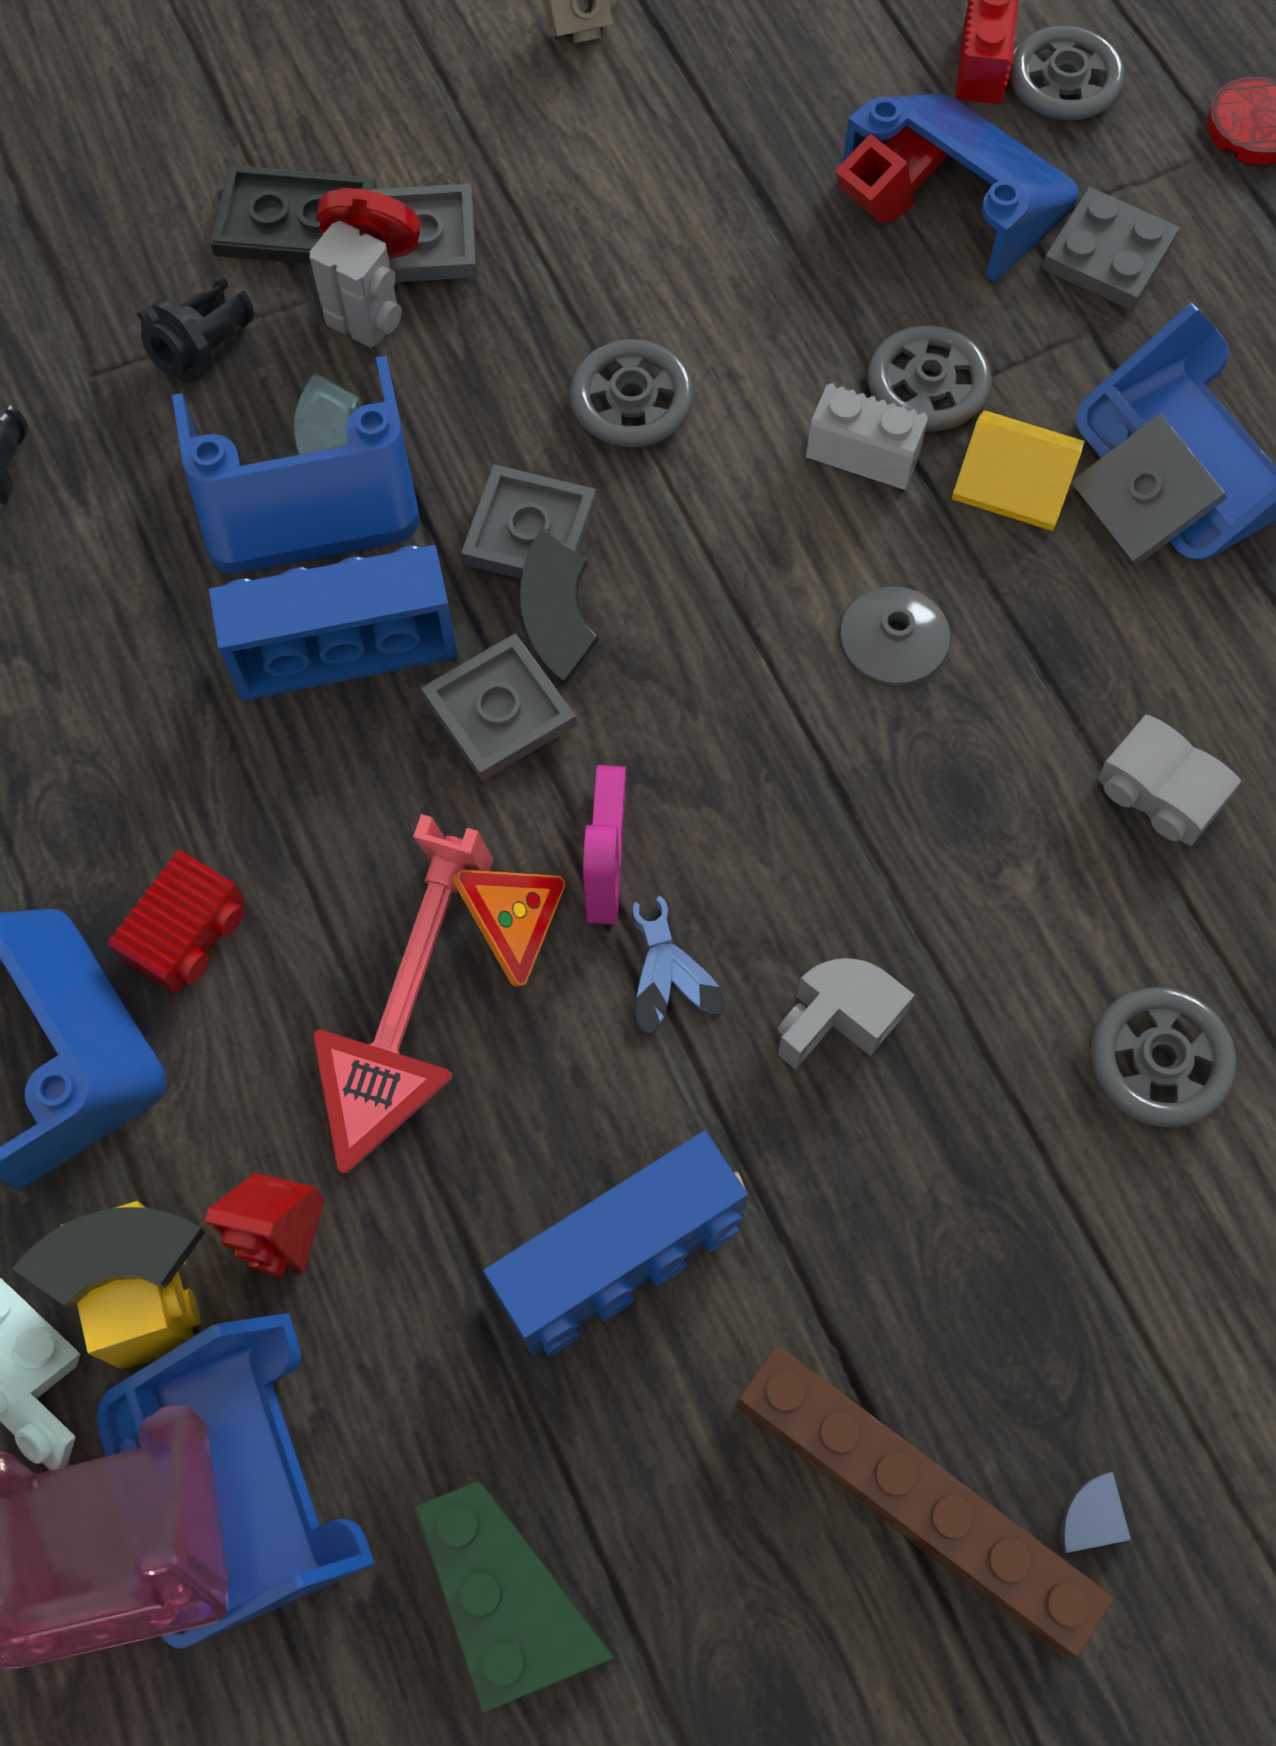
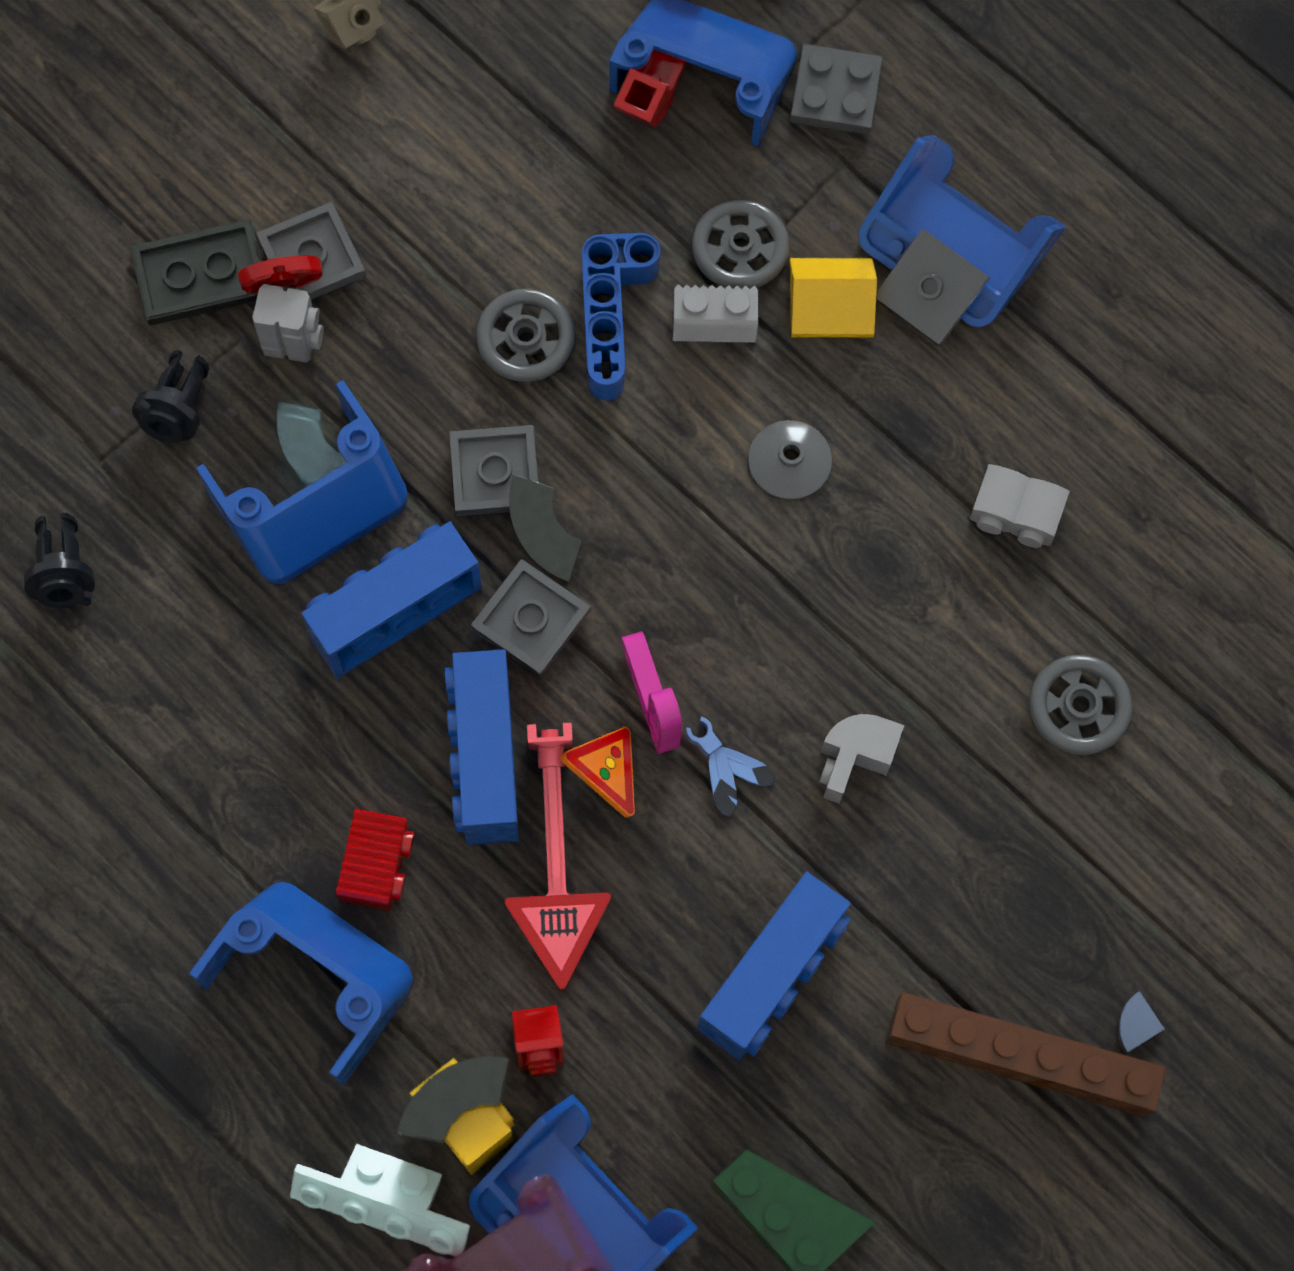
camera: 25 degrees left, 5 degrees up
none -> blue brick [445,649,519,845]
none -> blue beam [582,233,661,401]

